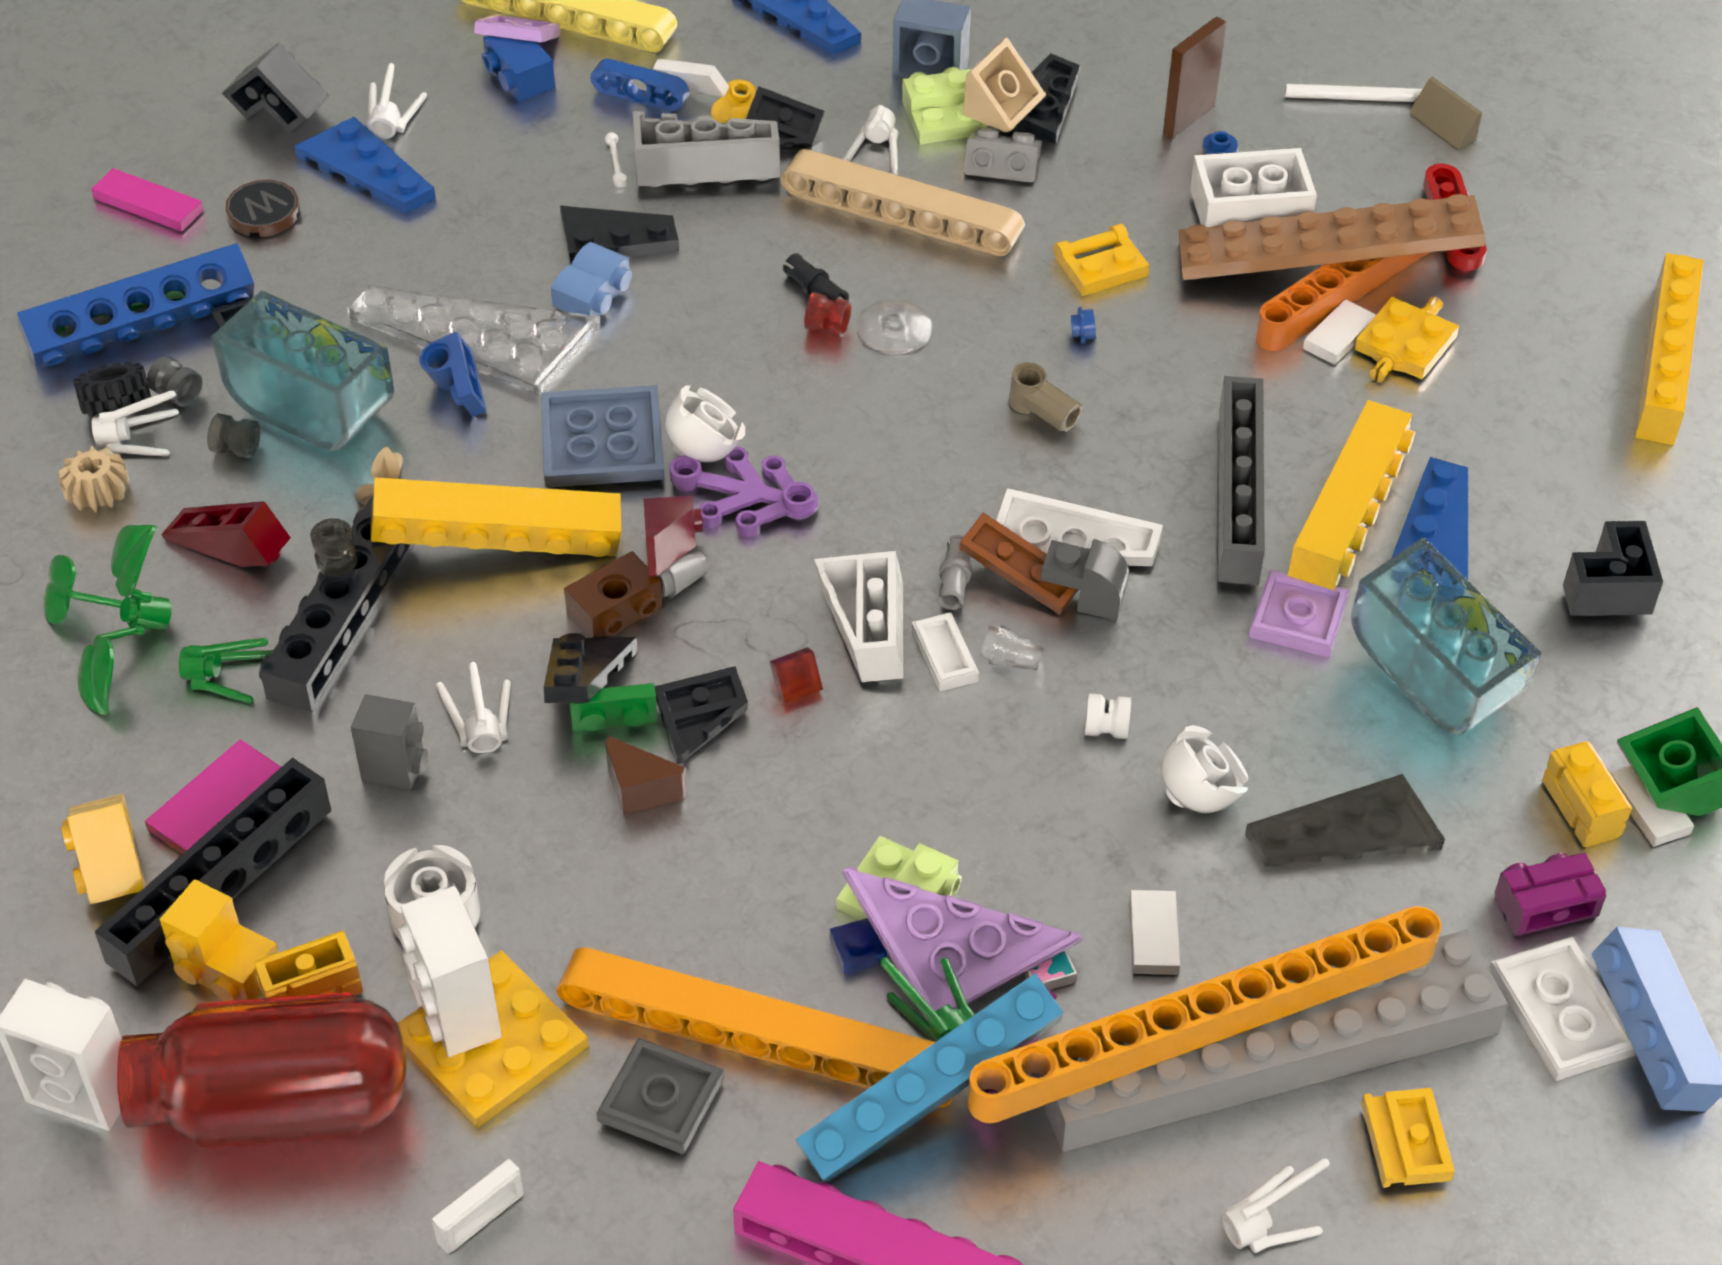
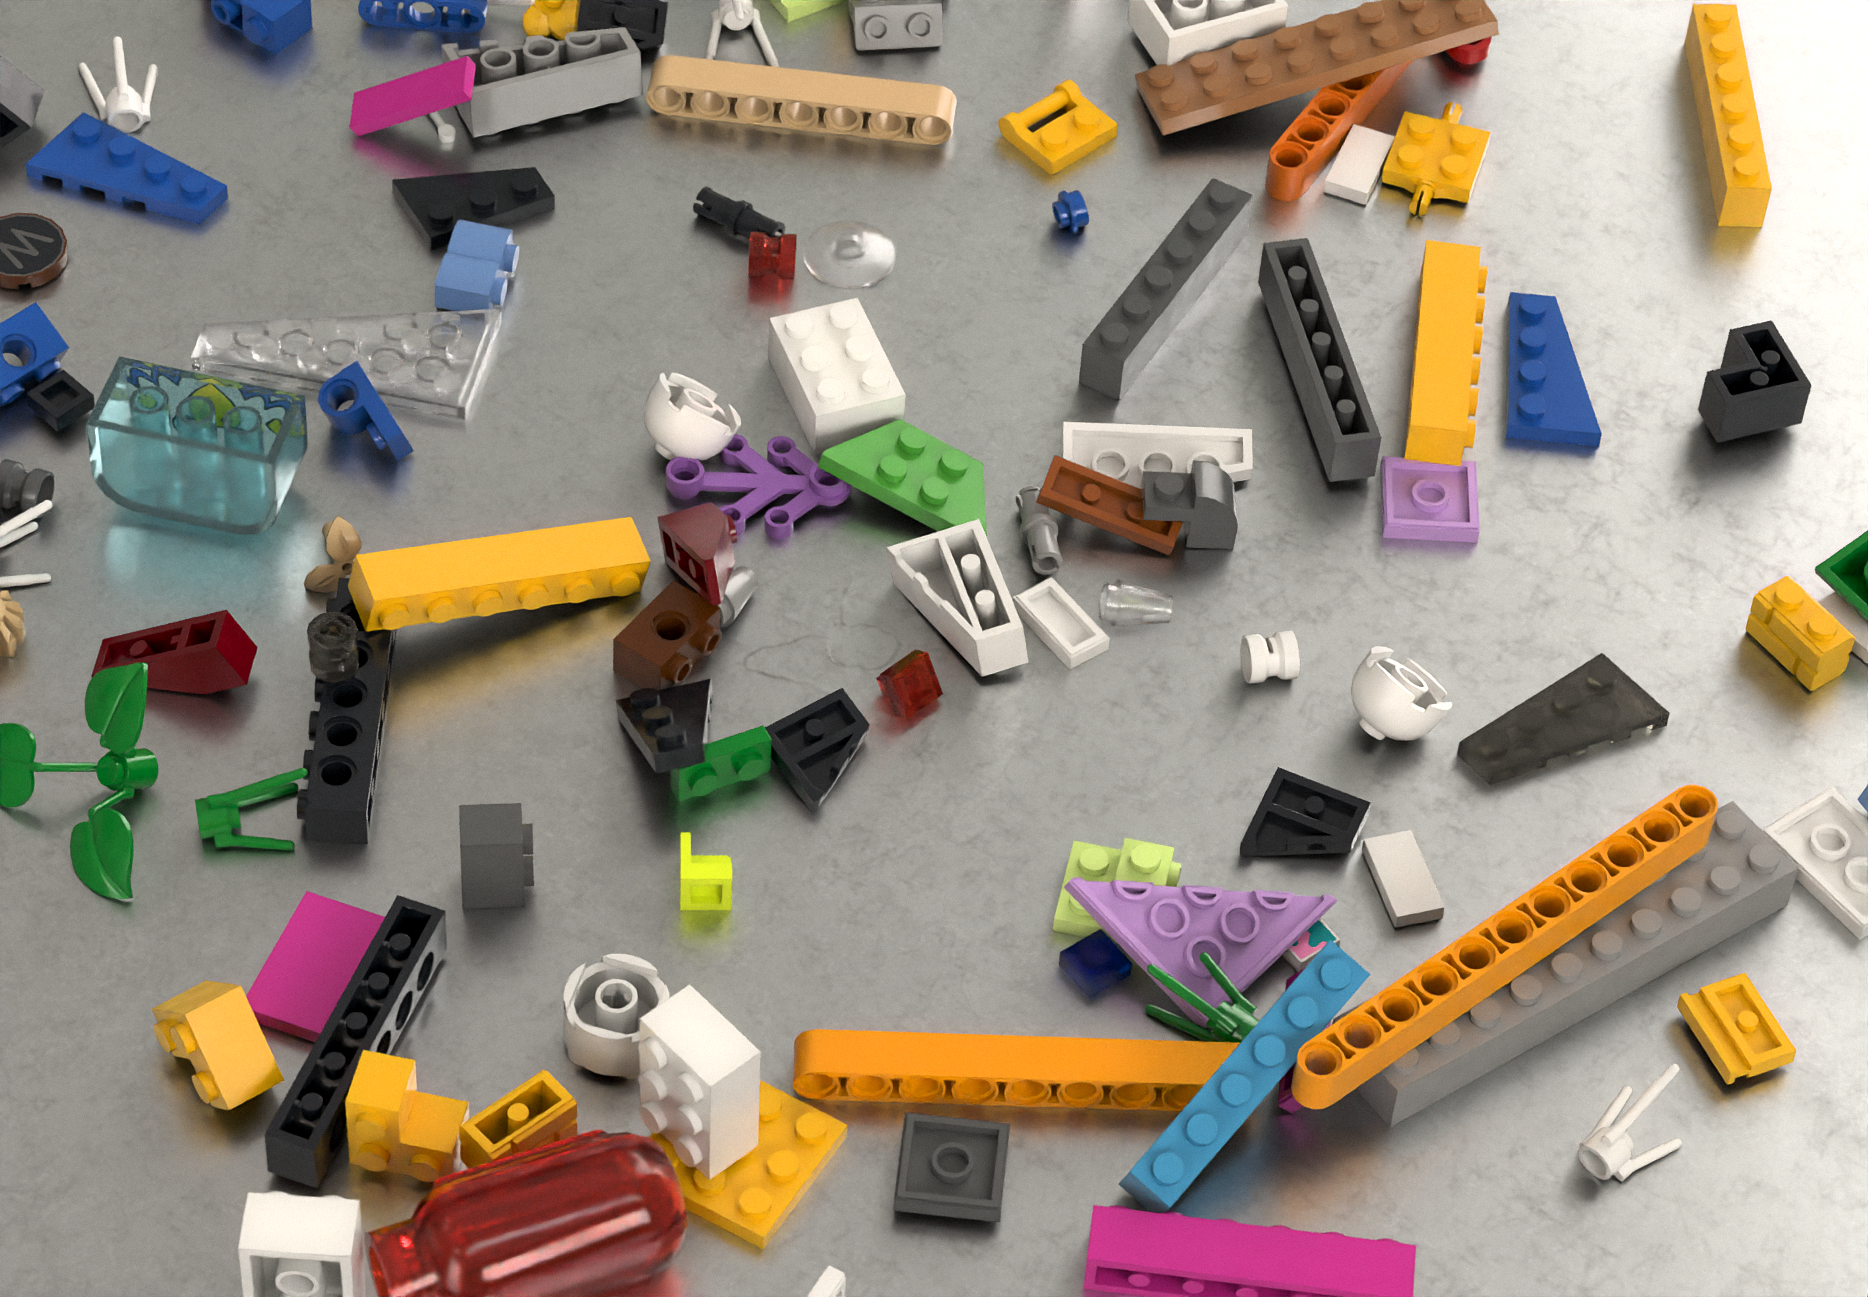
camera: 20 degrees left, 0 degrees up
clear smoke wheel [207,413,260,459] -> none
white plant [436,662,511,754] -> none
sand blue plate [541,385,664,488] -> none
reddish brown slope [605,736,687,815] -> none
dark tan piece [1008,362,1083,433] -> none
clear light blue brick [1351,537,1542,735] -> none
magenta brick [1494,853,1607,936] -> none
none -> dark pink tile [349,56,476,137]
none -> neon yellow panel [680,832,732,910]
none -> white brick [768,298,906,455]
none -> bright green wing [817,419,987,537]
none -> dark grey brick [1079,178,1253,401]
none -> black wing [1240,767,1371,856]

